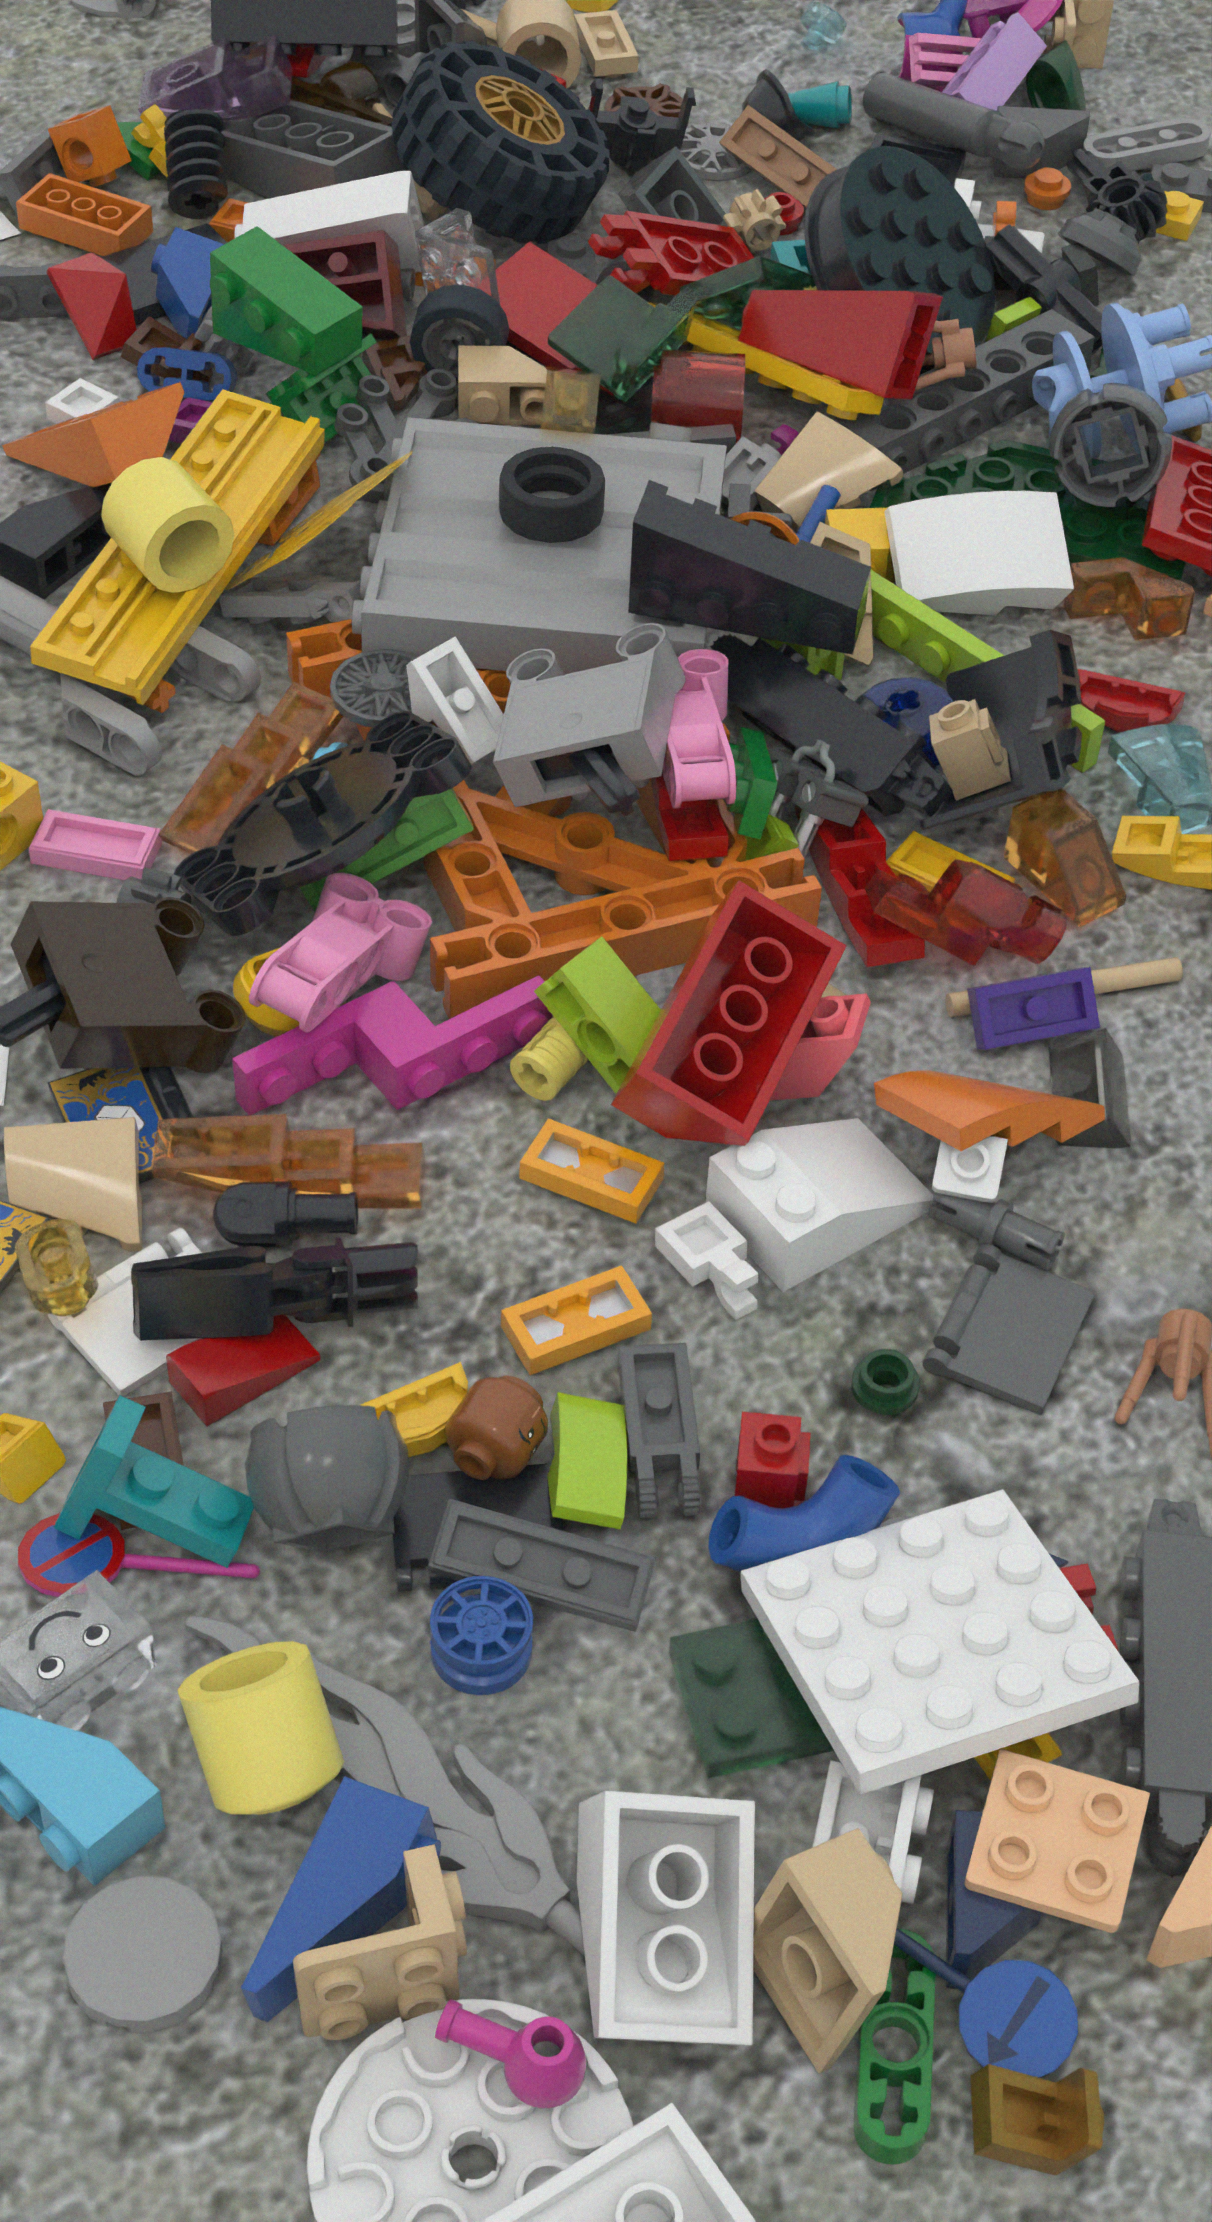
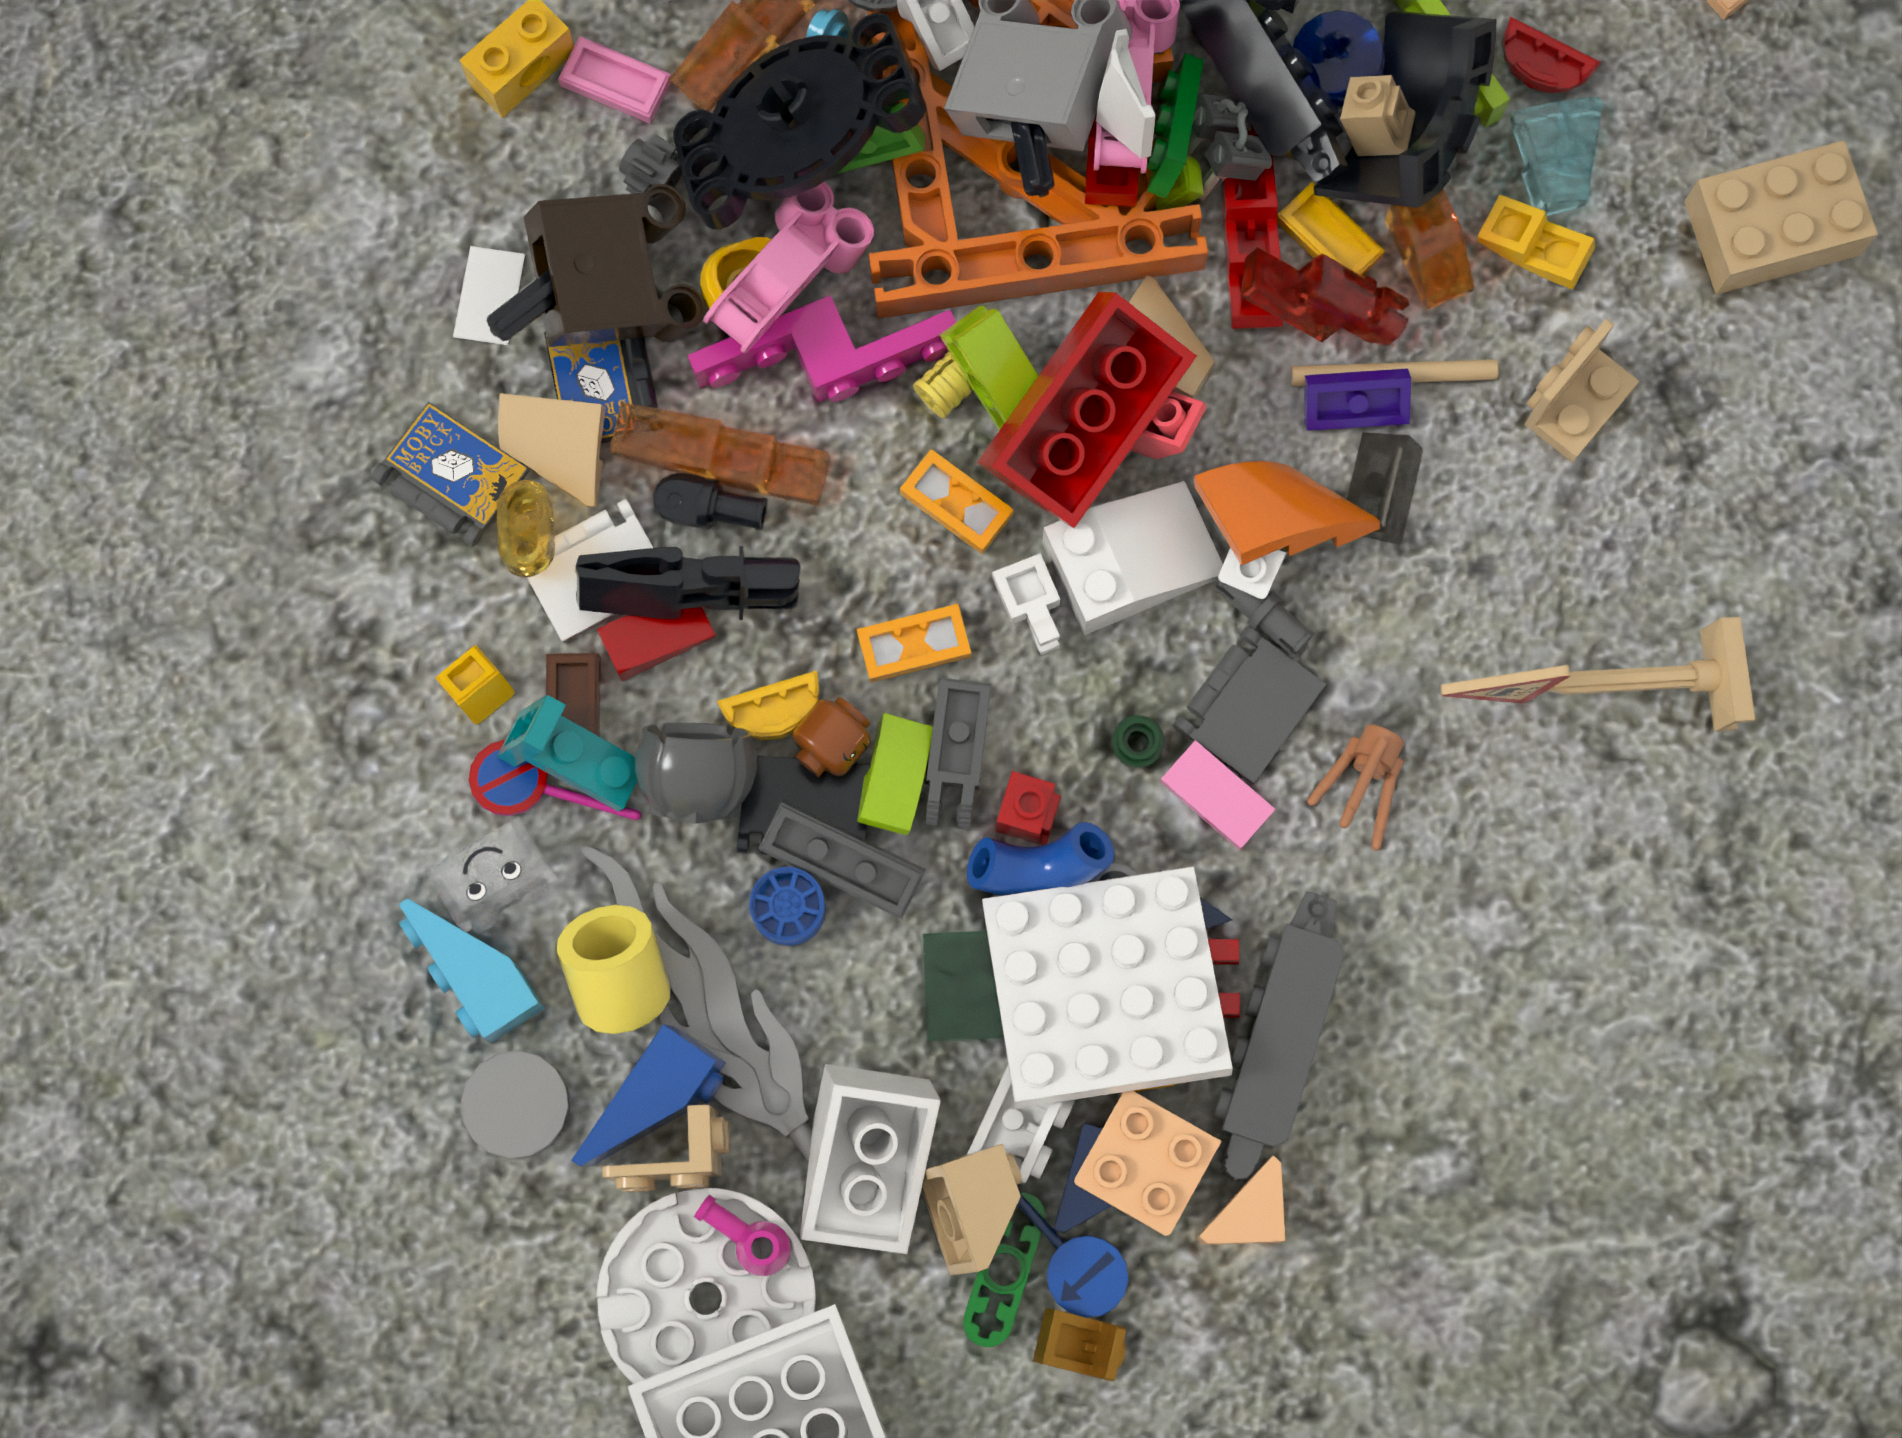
camera: 15 degrees right, 30 degrees up
none -> white slope [1096,29,1155,158]
none -> bright pink tile [1160,740,1275,851]

